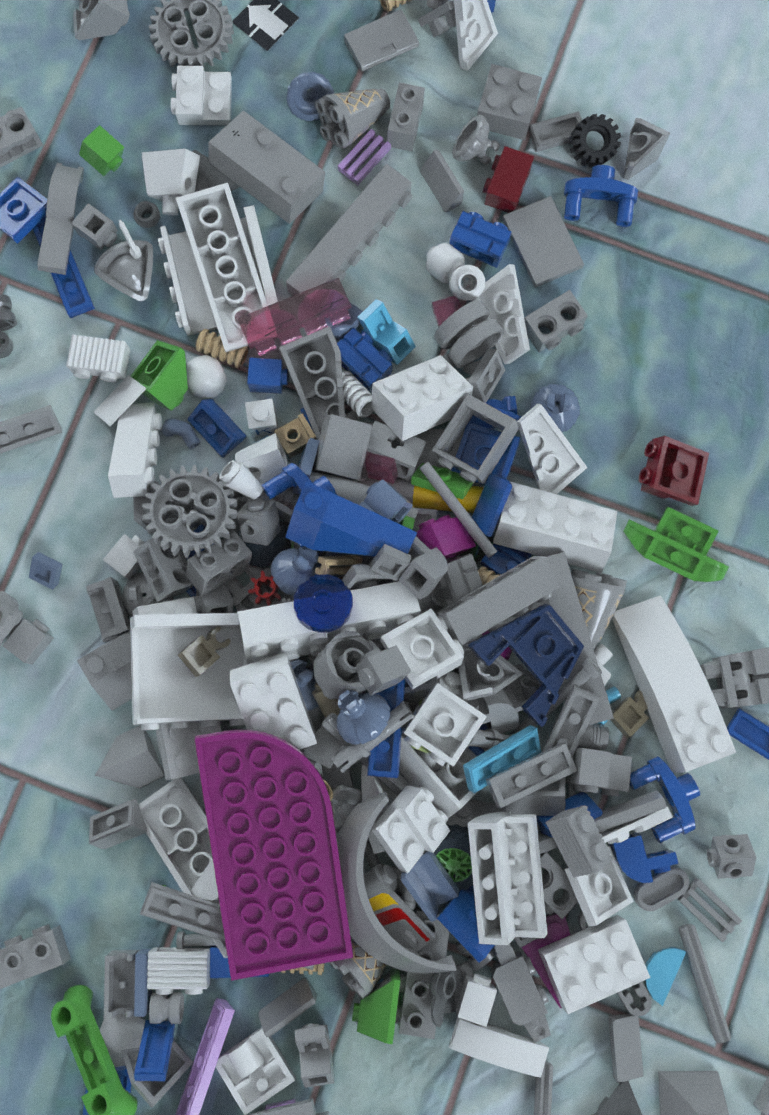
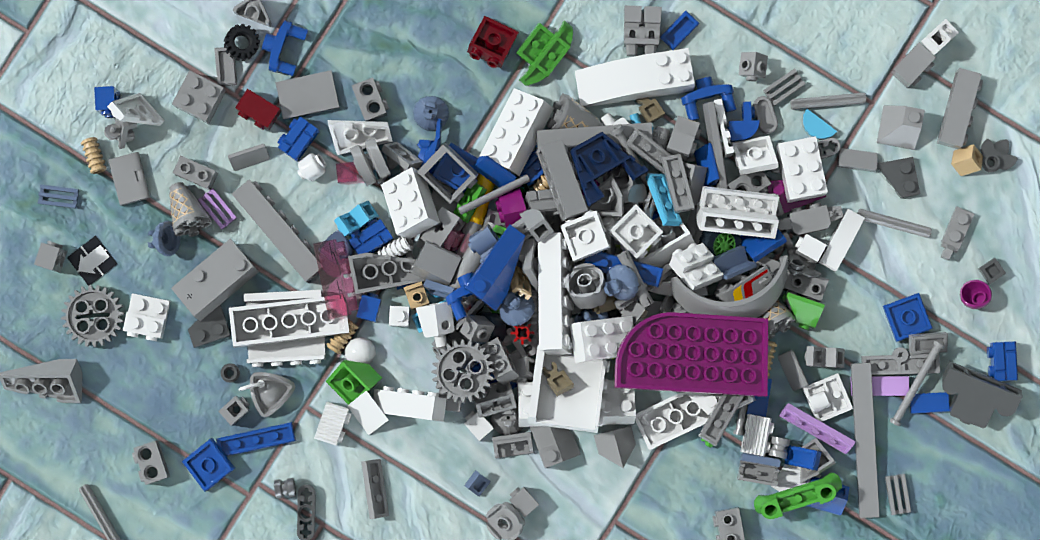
camera: 80 degrees left, 5 degrees up
light grey piece [37,163,84,275] -> none
bright green brick [79,125,124,176] -> none
light grey slope [89,799,147,849] -> none
white torso [142,149,200,215] -> none
sand blue arm [161,418,201,449] -> none
blue slope [187,399,247,458] -> none
white cone [219,460,263,500] -> none
clear blue tile [293,574,353,633] -> none
light grey brick [356,645,412,696] -> none
light grey tile [370,544,411,581] -> none
white head [449,265,485,301] -> none
light grey hair [452,115,500,165] -> none
white wing [517,404,587,494] -> none
light grey brick [546,805,613,878] -> none

